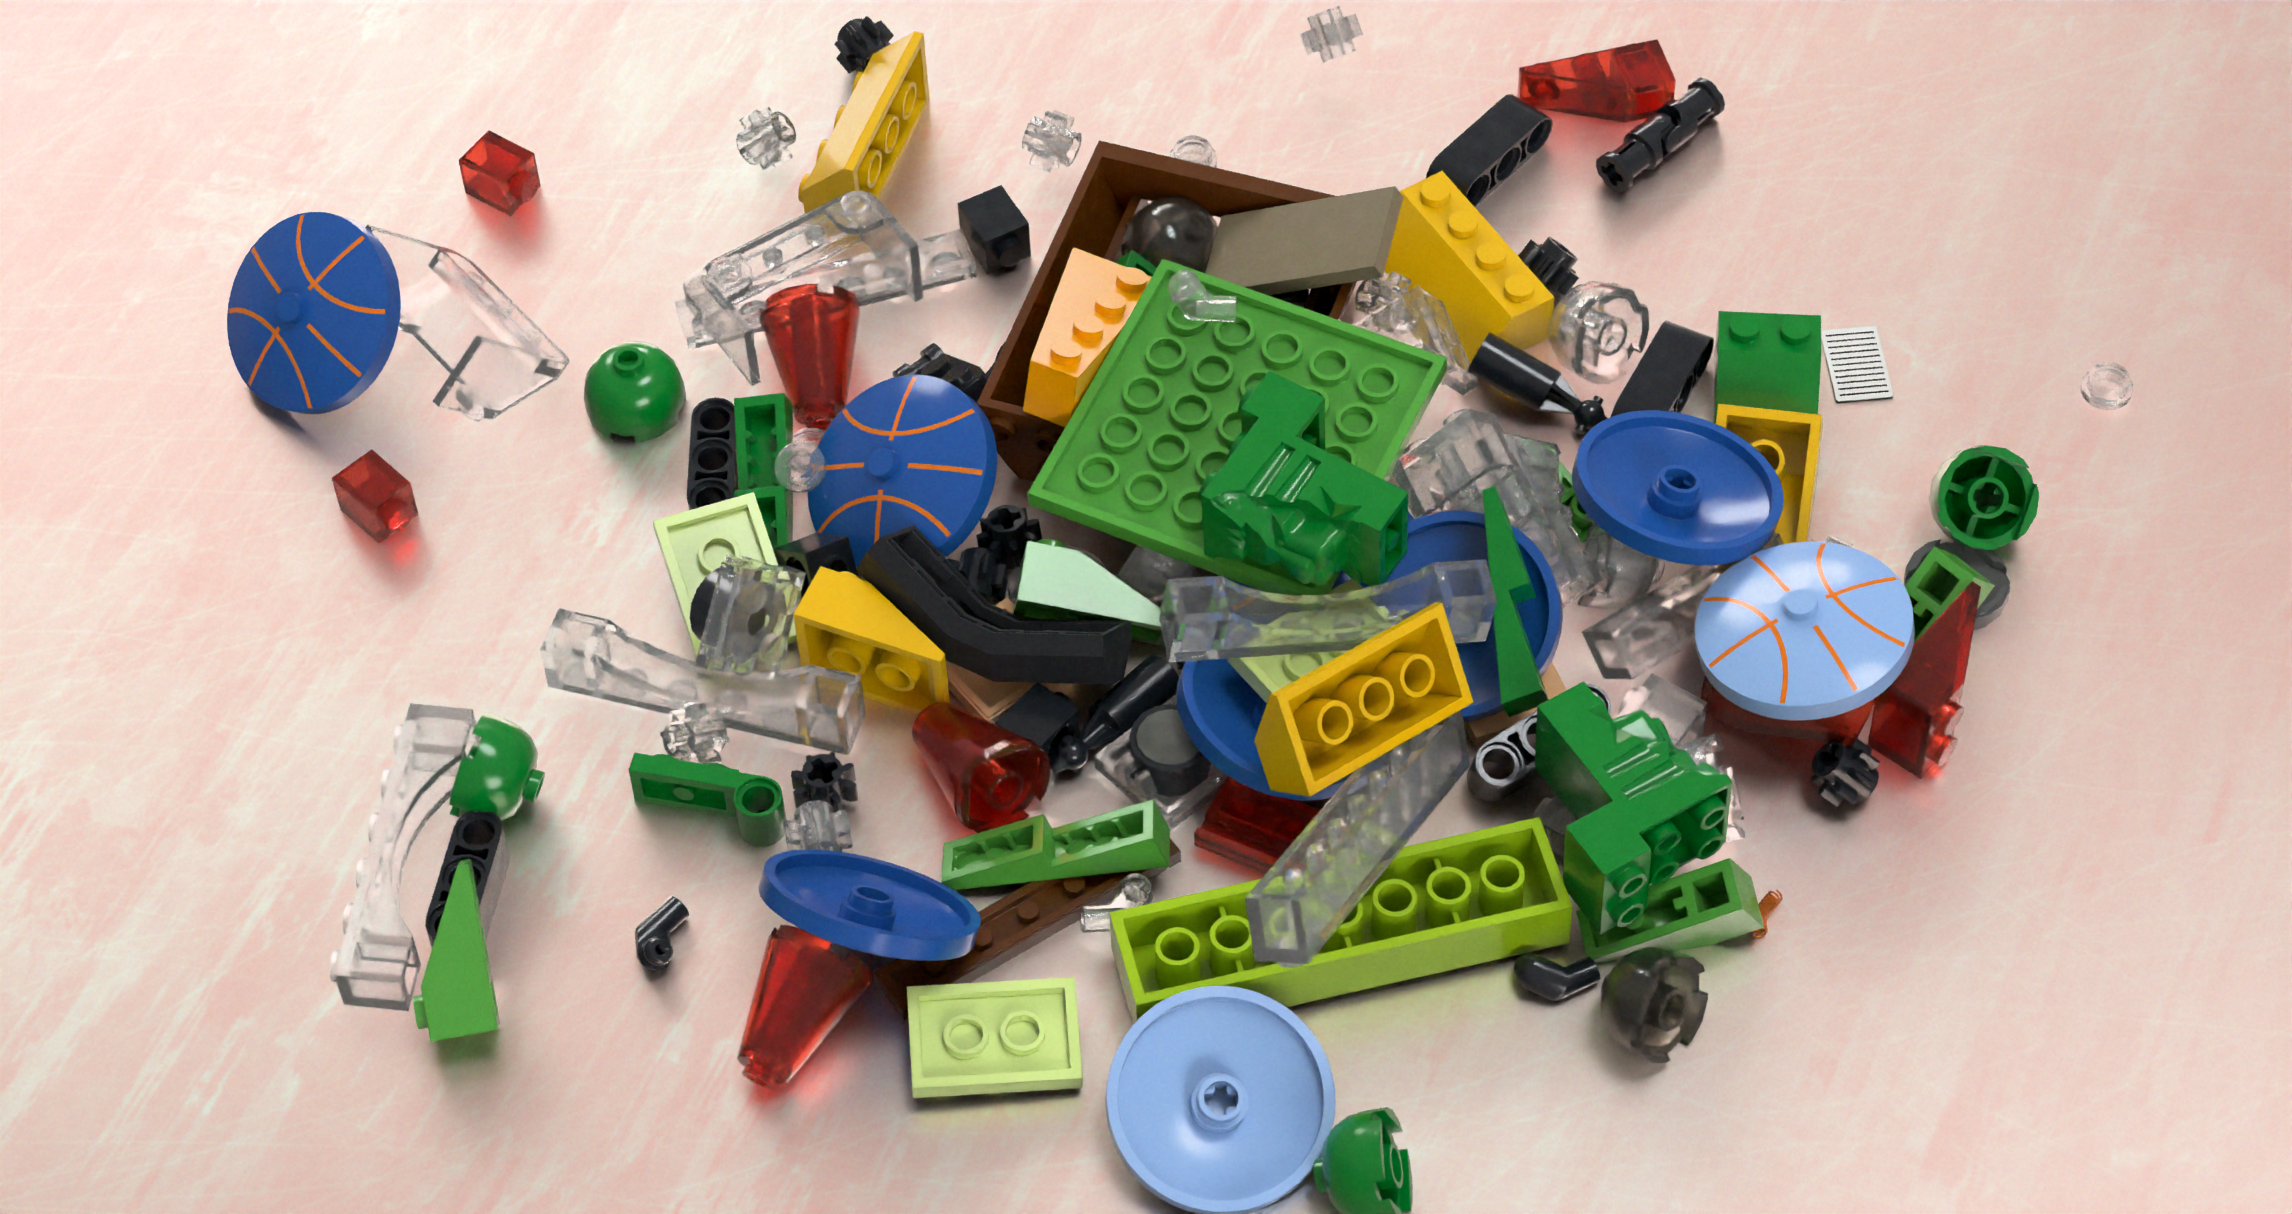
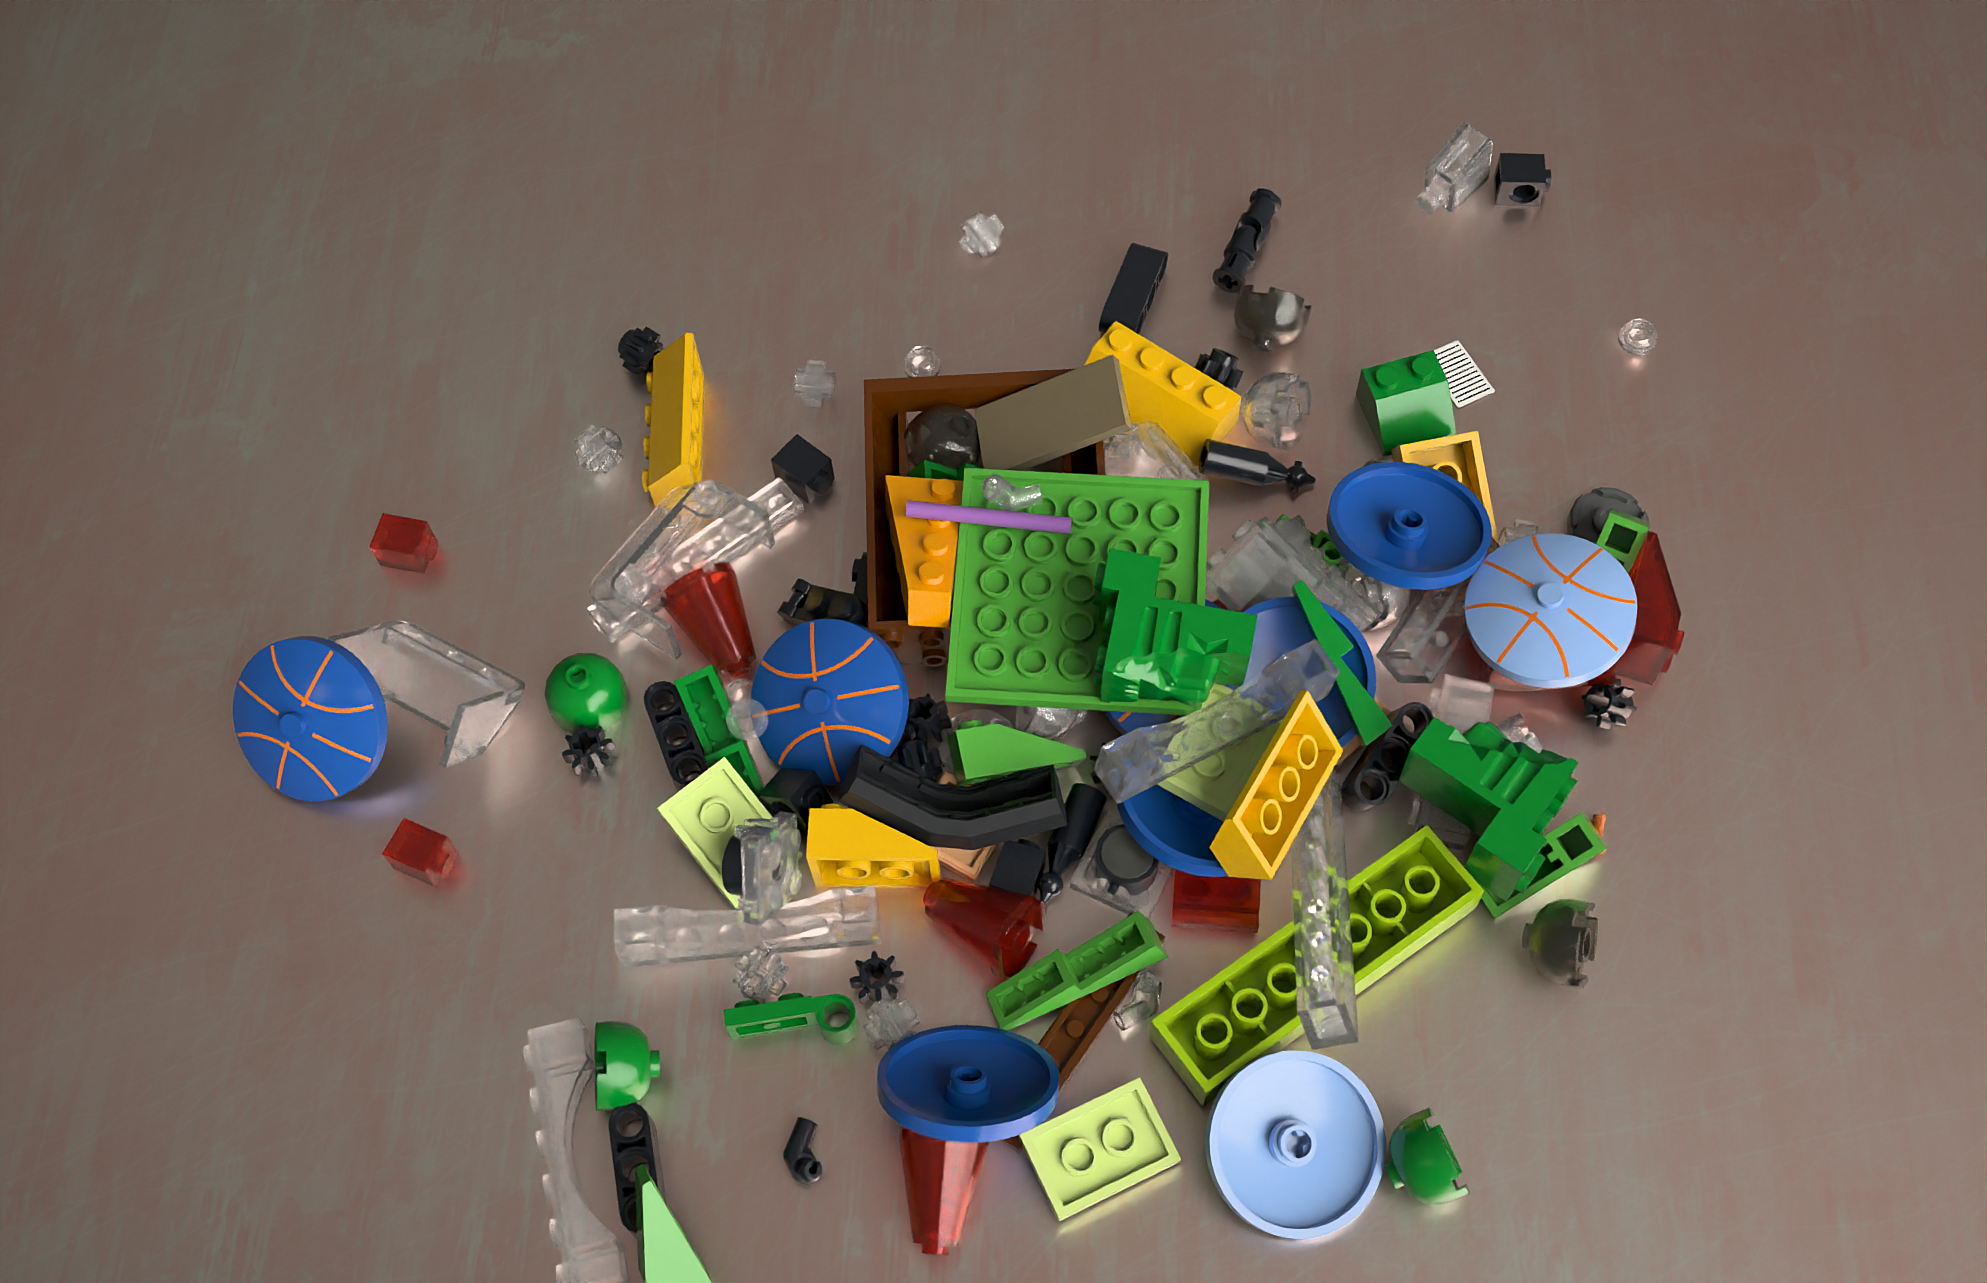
camera: 20 degrees left, 10 degrees up
black arm [1514,953,1601,1001] -> none
clear red slope [1517,39,1676,123] -> none
black beam [1611,320,1714,417] -> none
green cylinder [1929,445,2039,550] -> none
none -> black gear [562,725,616,778]
none -> medium lavender bar [906,500,1072,534]
none -> clear smoke cylinder [1233,285,1312,352]
none -> clear torso [1416,122,1494,214]
none -> black brick [1494,153,1551,206]

